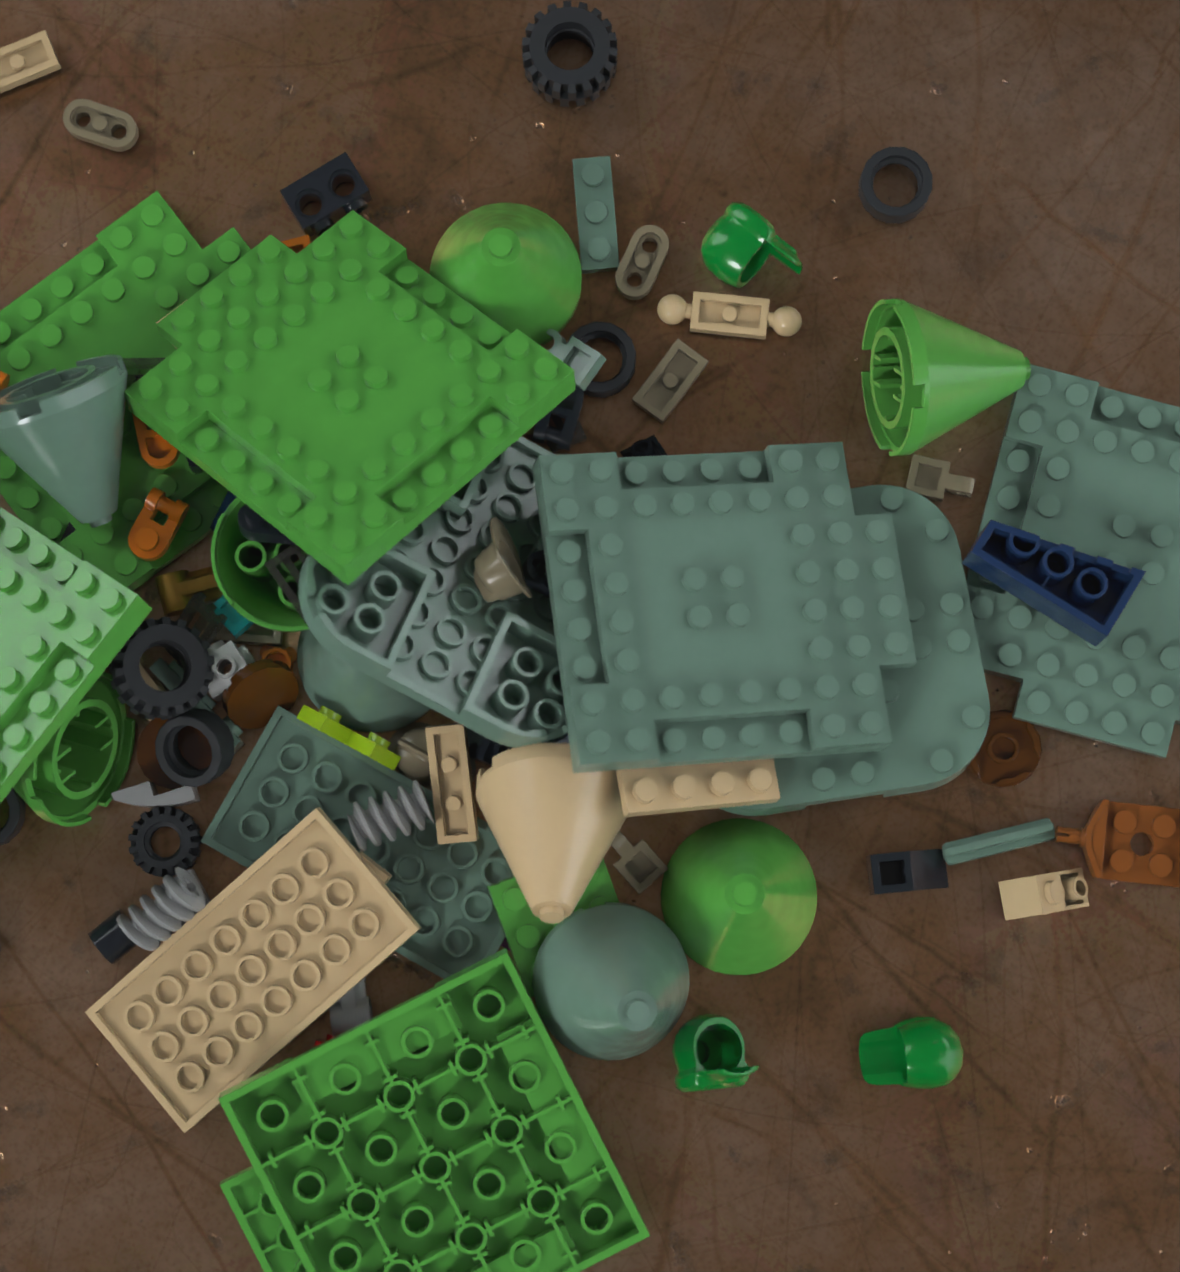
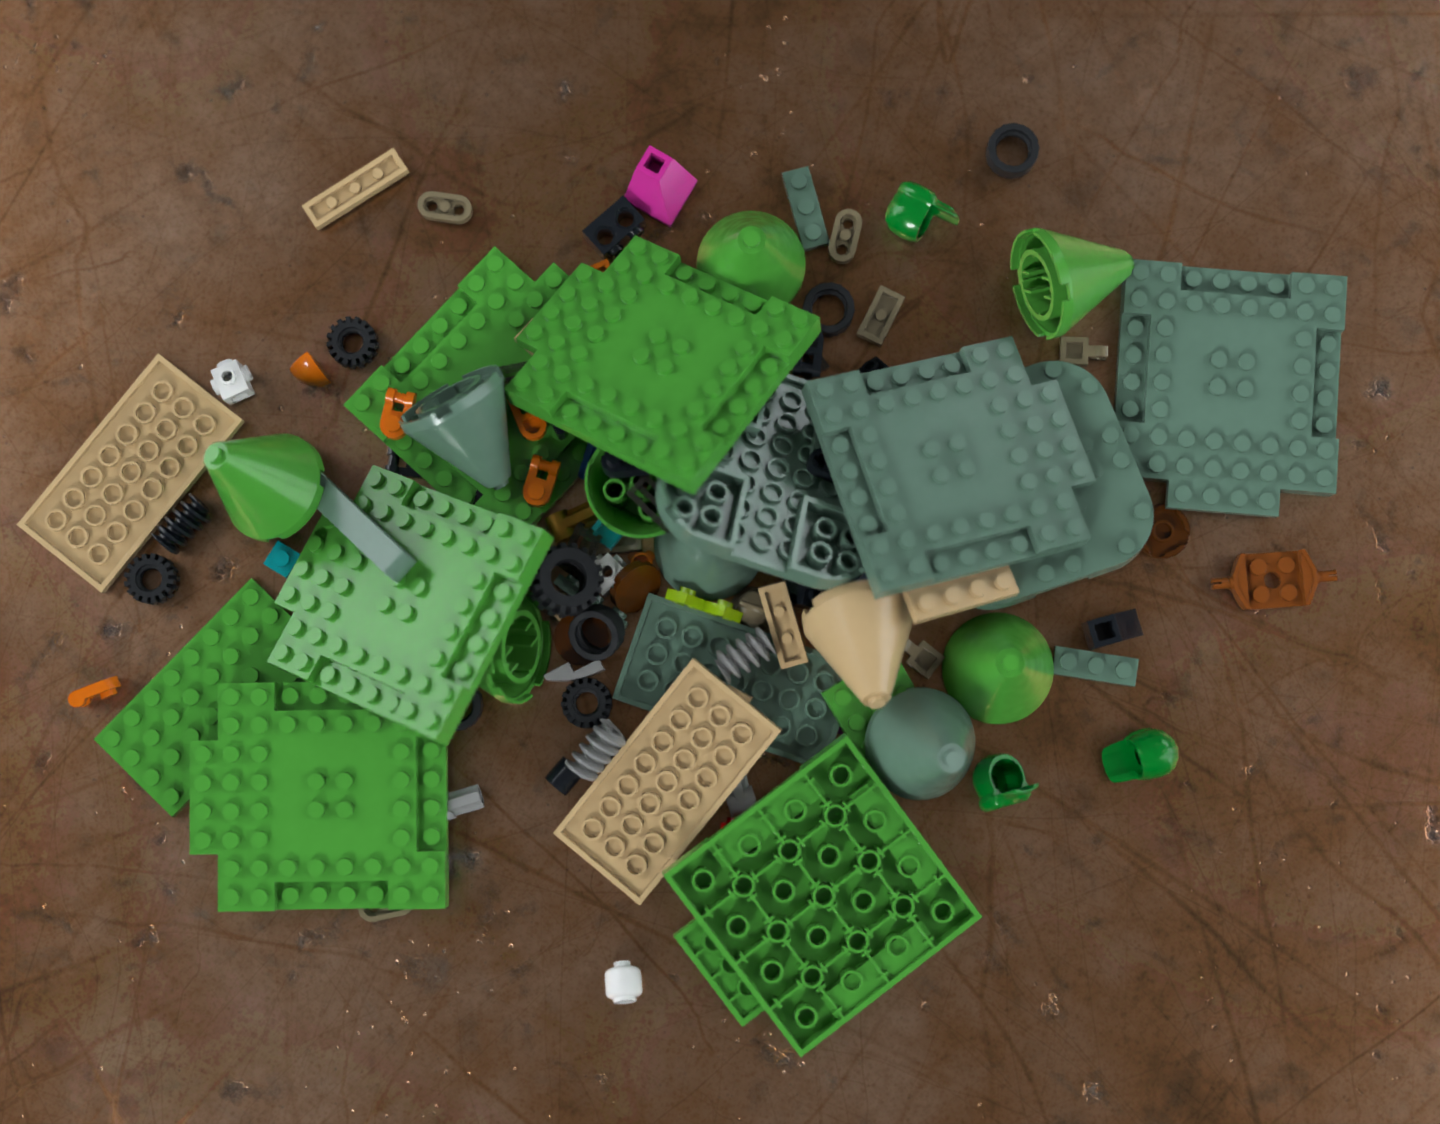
camera: 10 degrees left, 0 degrees up
dark tan piece [474,517,532,602] -> none
black tyre [522,1,617,107] -> none
sand green plate [546,329,607,391] -> none
tan plate [657,291,802,340] -> none
sand green axle [942,818,1055,866] -> none
dark blue wedge [962,520,1146,647] -> none
tan slope [998,867,1089,921] -> none
none -> white head [604,960,643,1004]
none -> dark pink slope [624,145,698,227]
none -> sand green plate [1053,646,1139,687]

